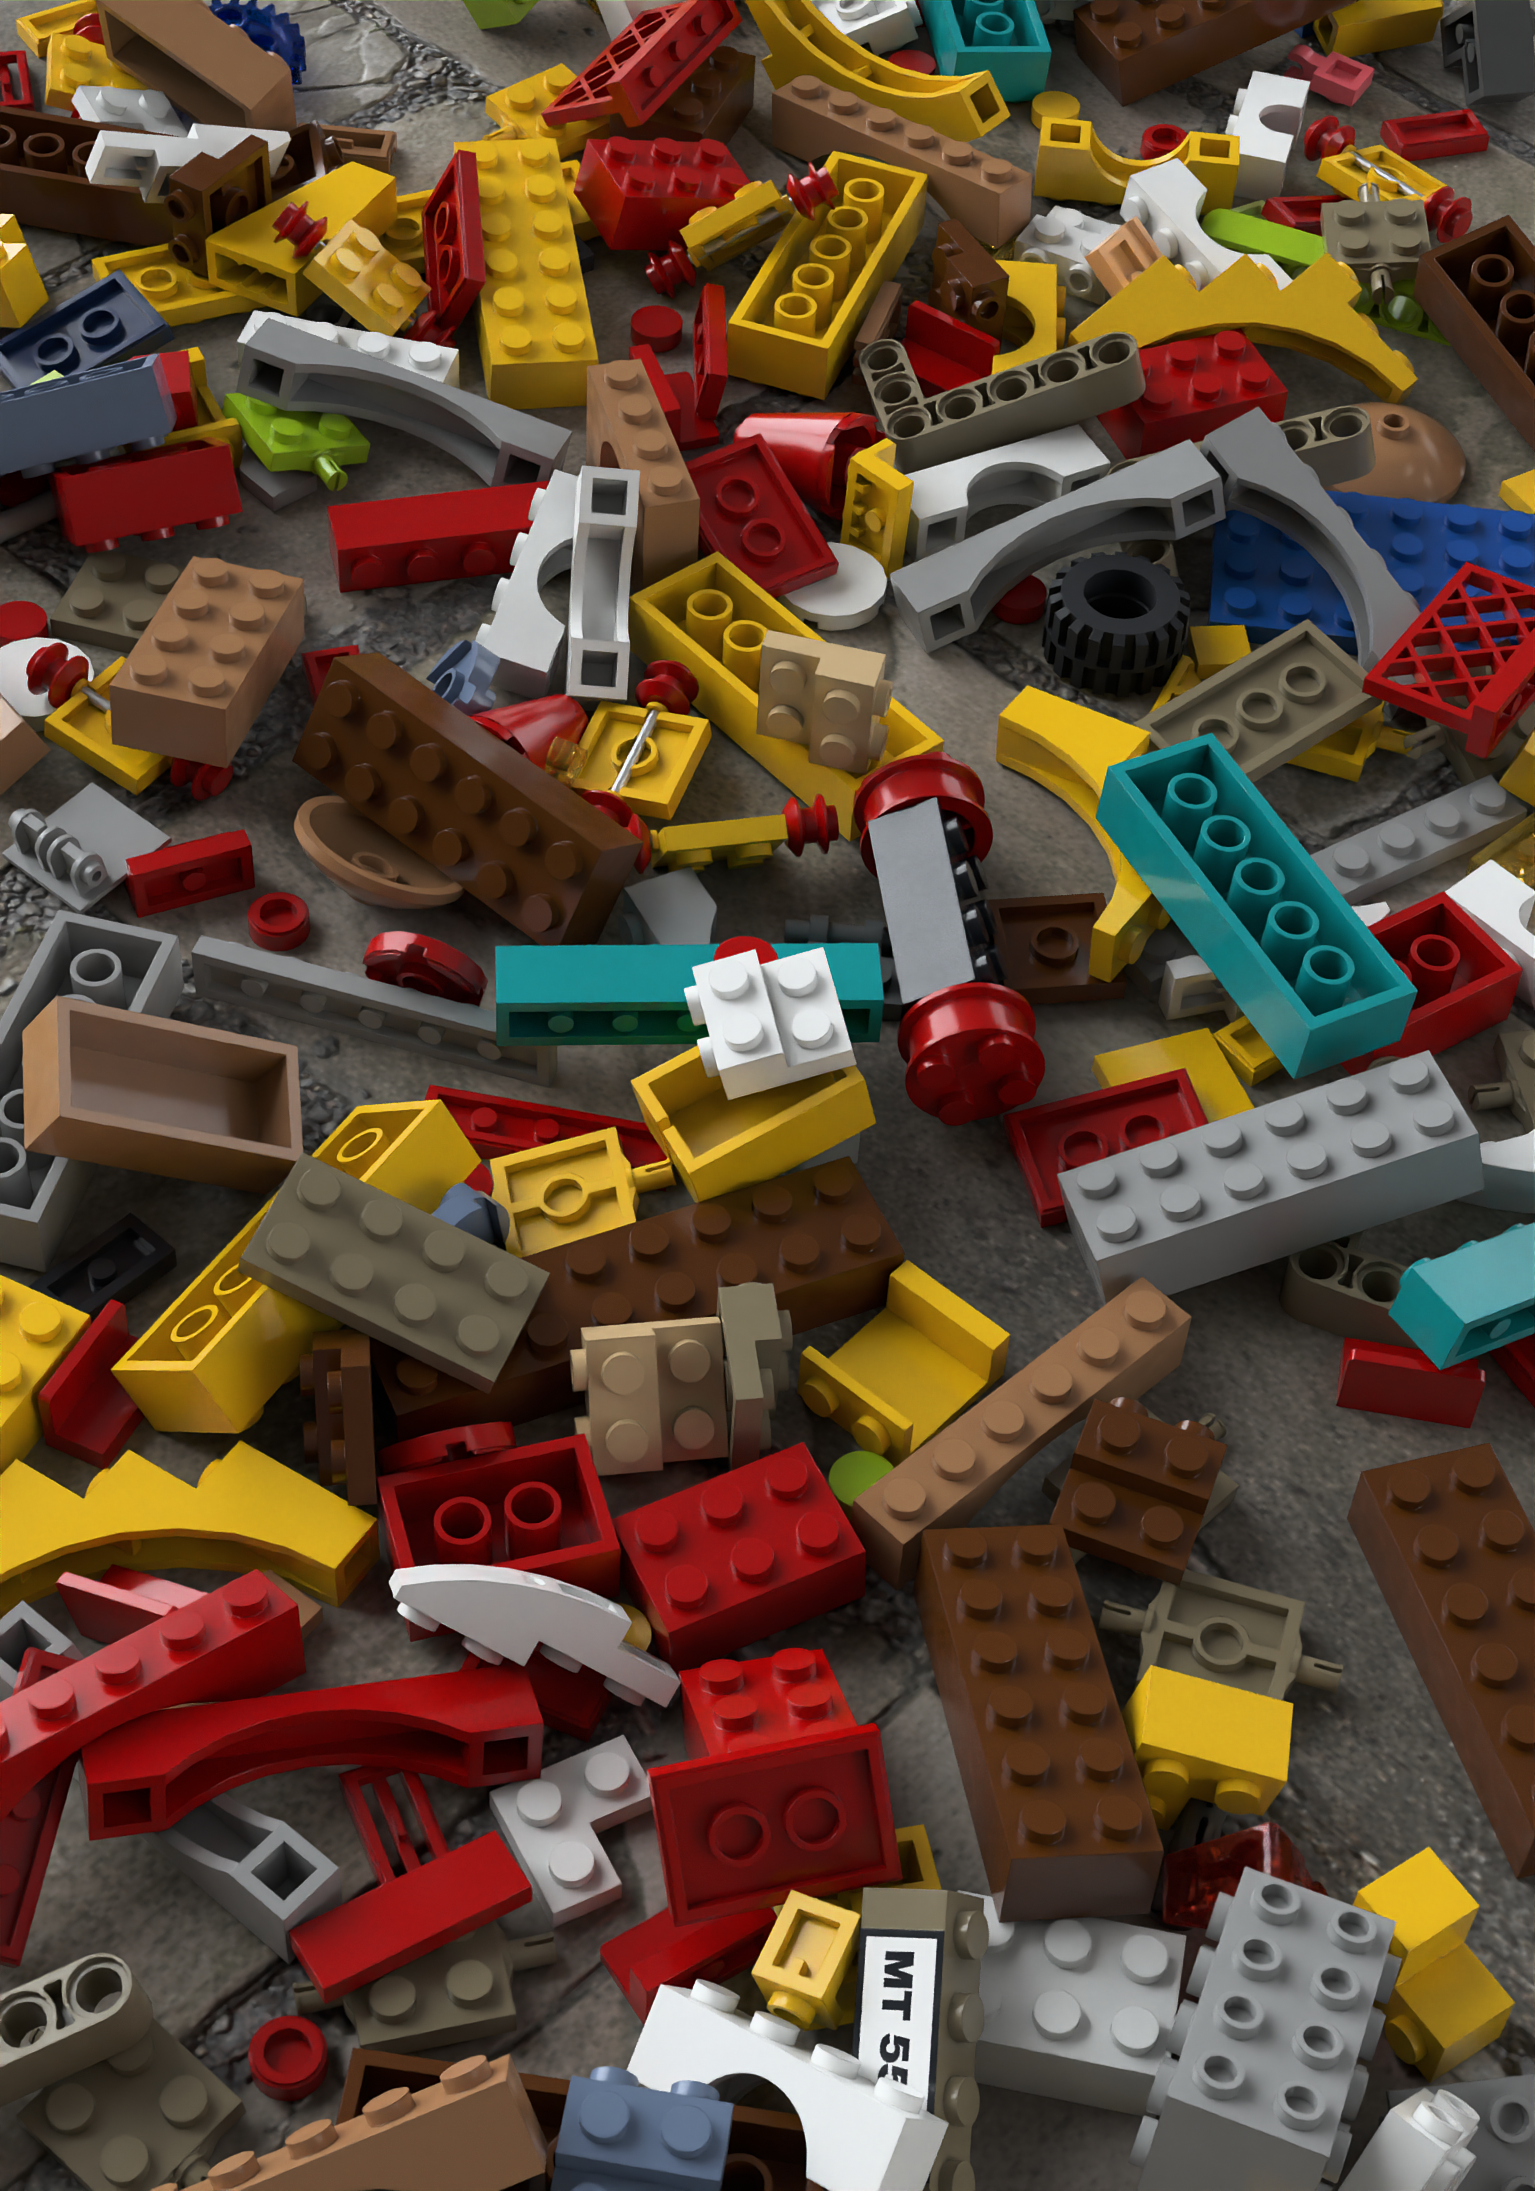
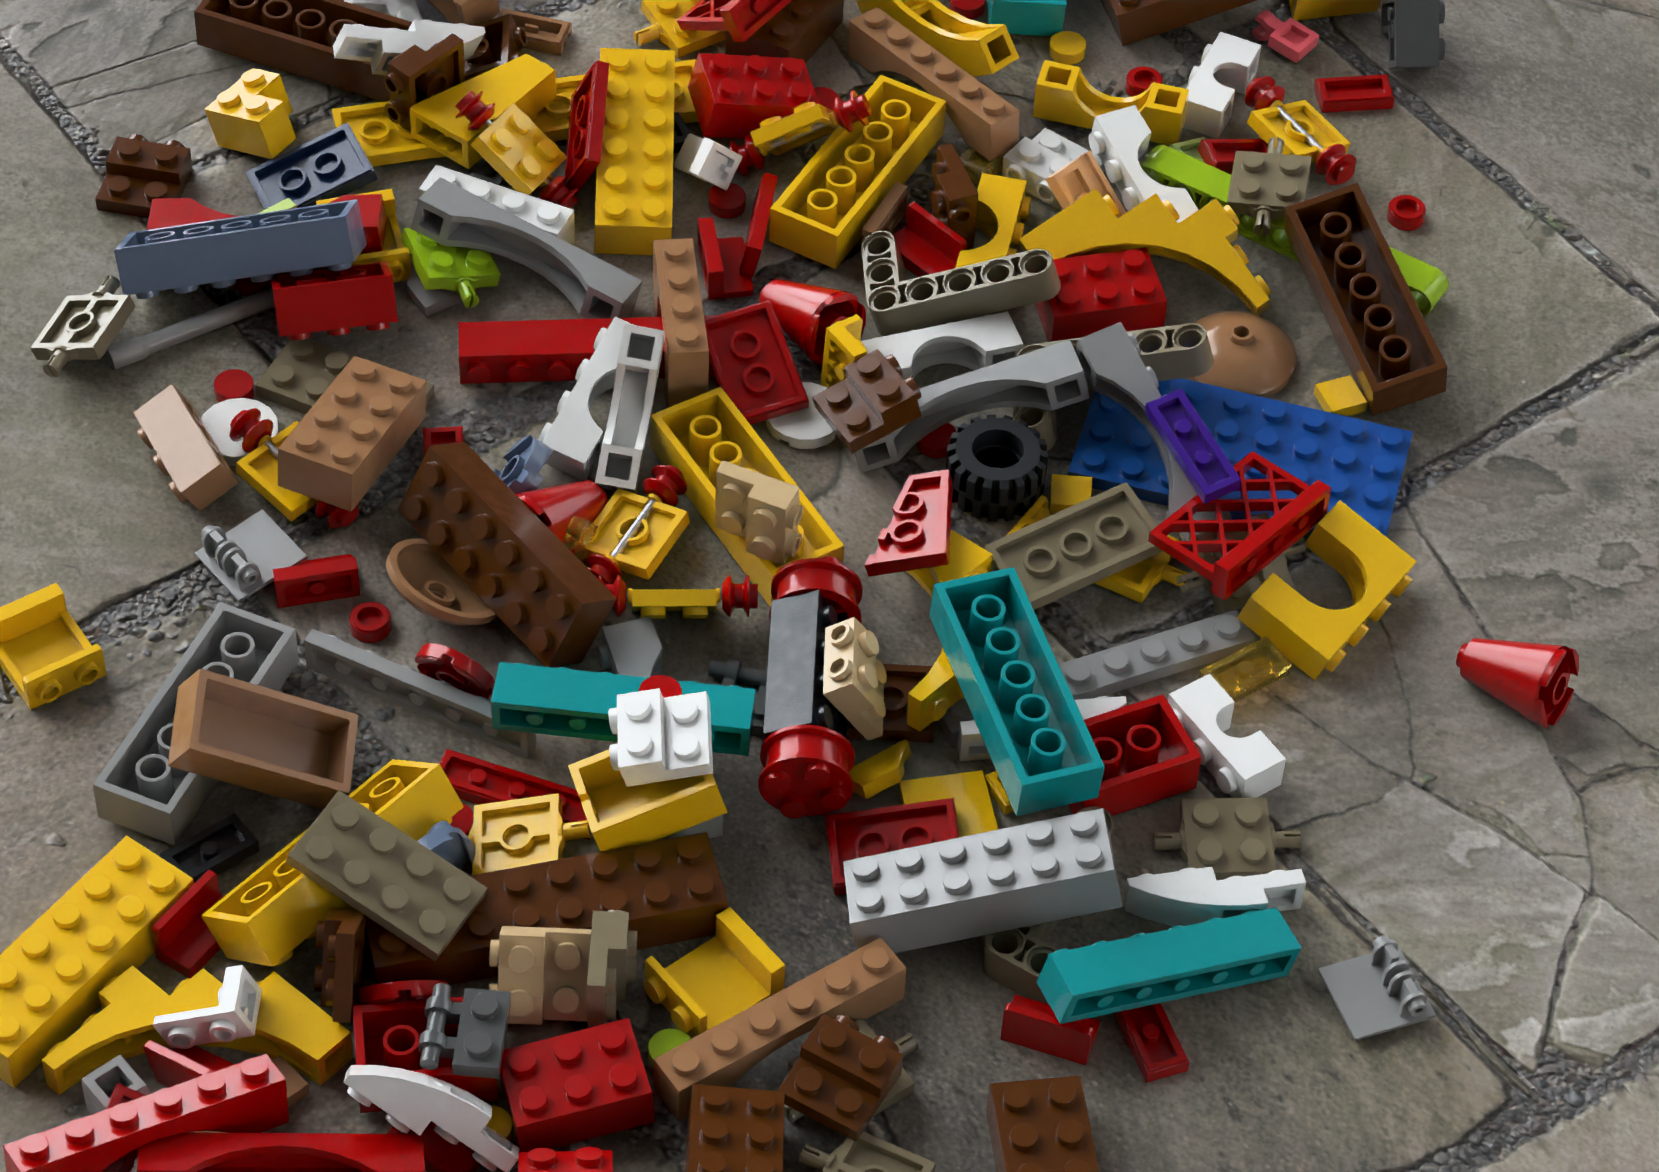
camera: 10 degrees right, 0 degrees up
none -> white bracket [153,965,262,1049]
none -> dark grey plate [418,983,511,1079]
none -> white bracket [674,133,743,191]
none -> reddish brown plate [812,349,922,454]
none -> tan plate [823,617,887,741]
none -> yellow tile [850,739,911,799]
none -> wing [865,469,952,577]
none -> dark purple plate [1145,388,1241,504]

